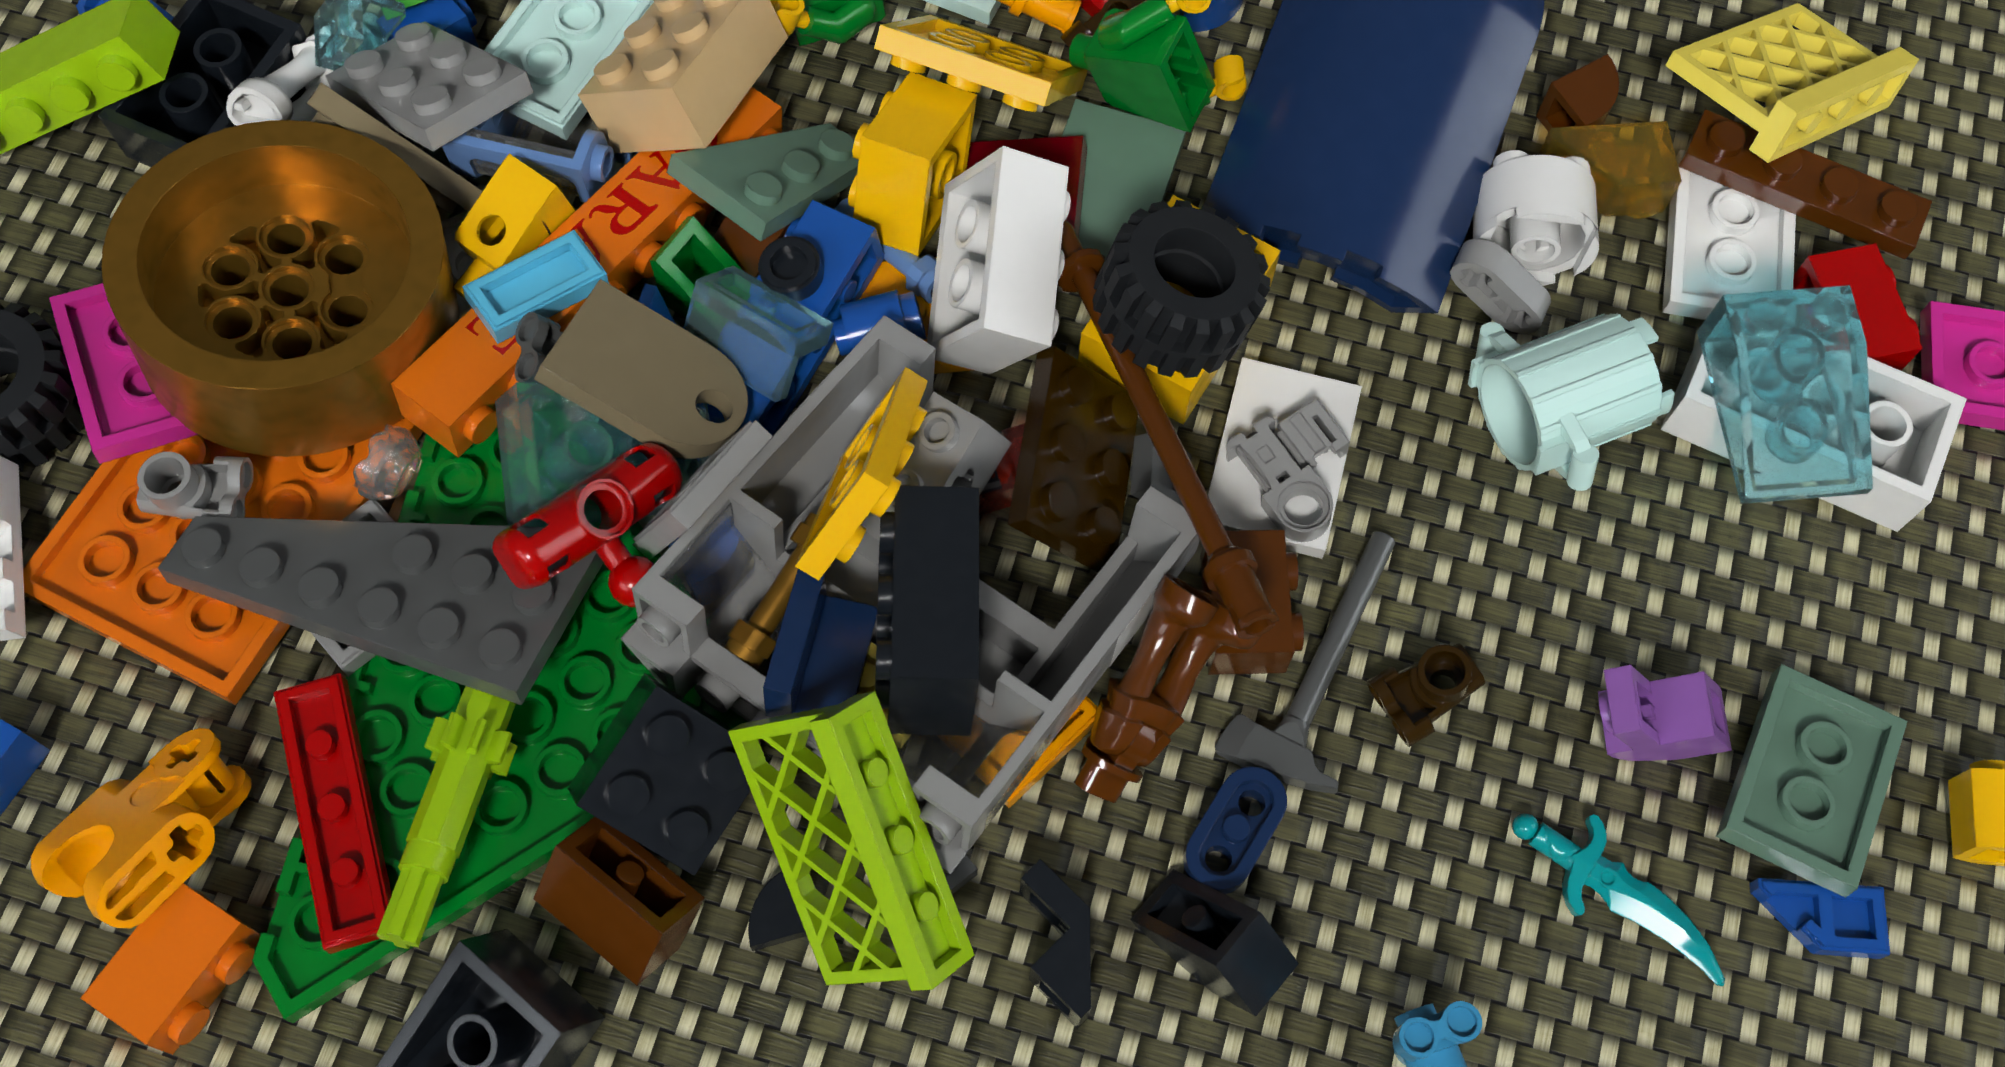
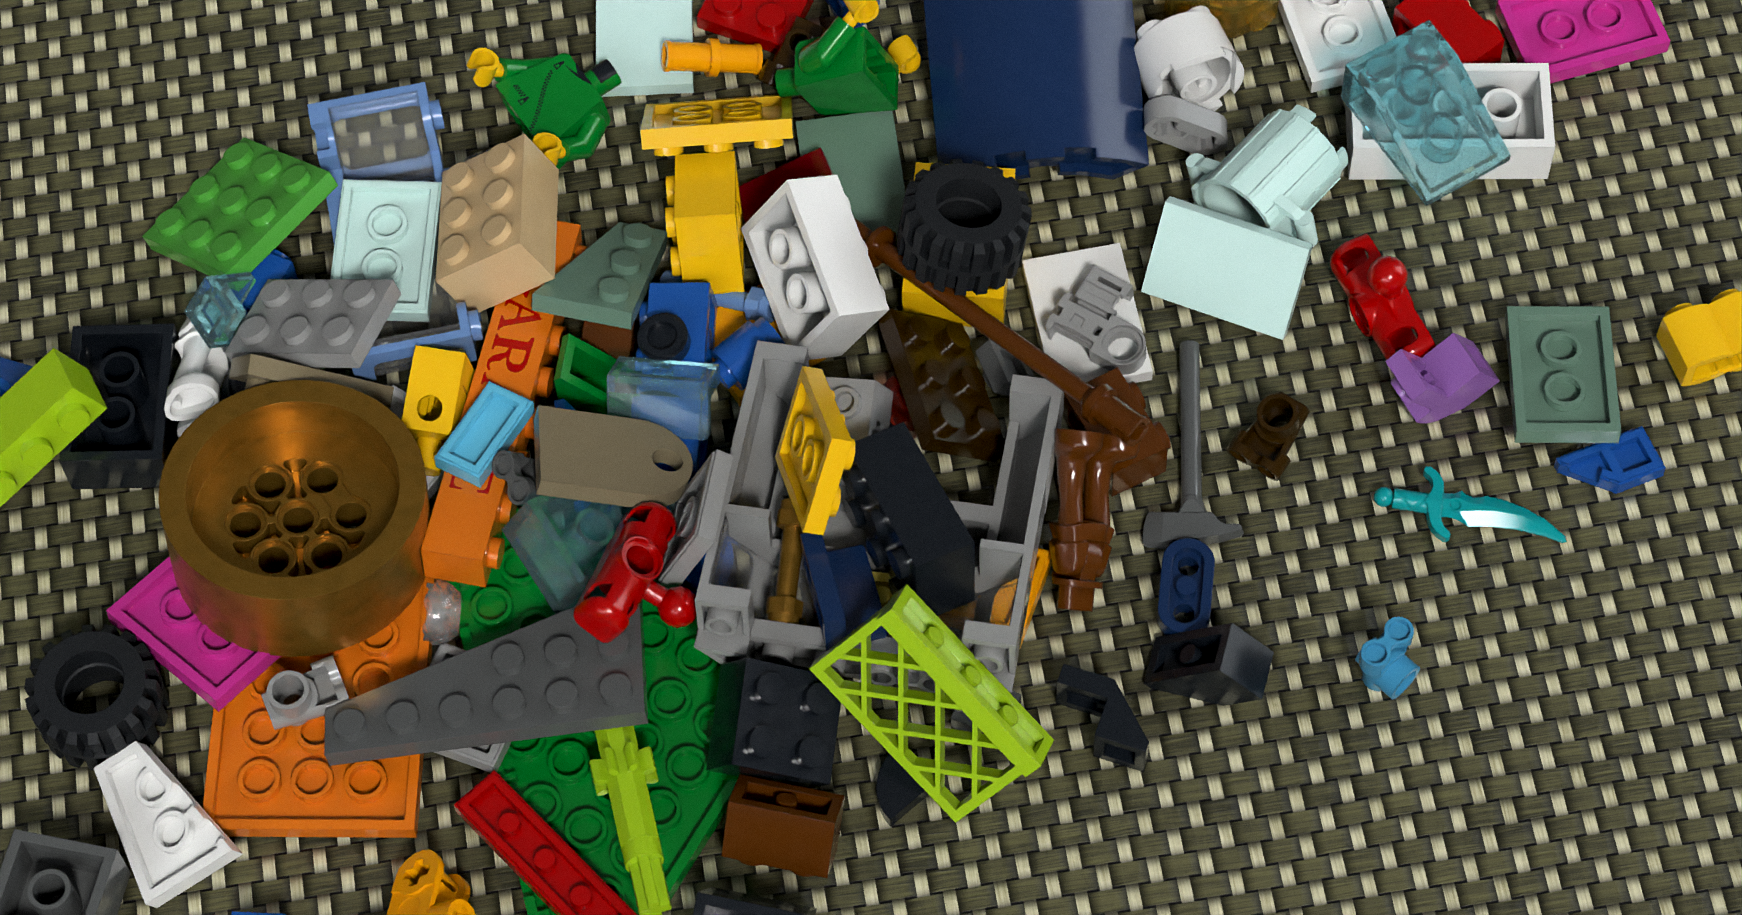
camera: 20 degrees left, 5 degrees down
none -> light aqua tile [1141,196,1313,340]
none -> red piece [1330,233,1436,360]

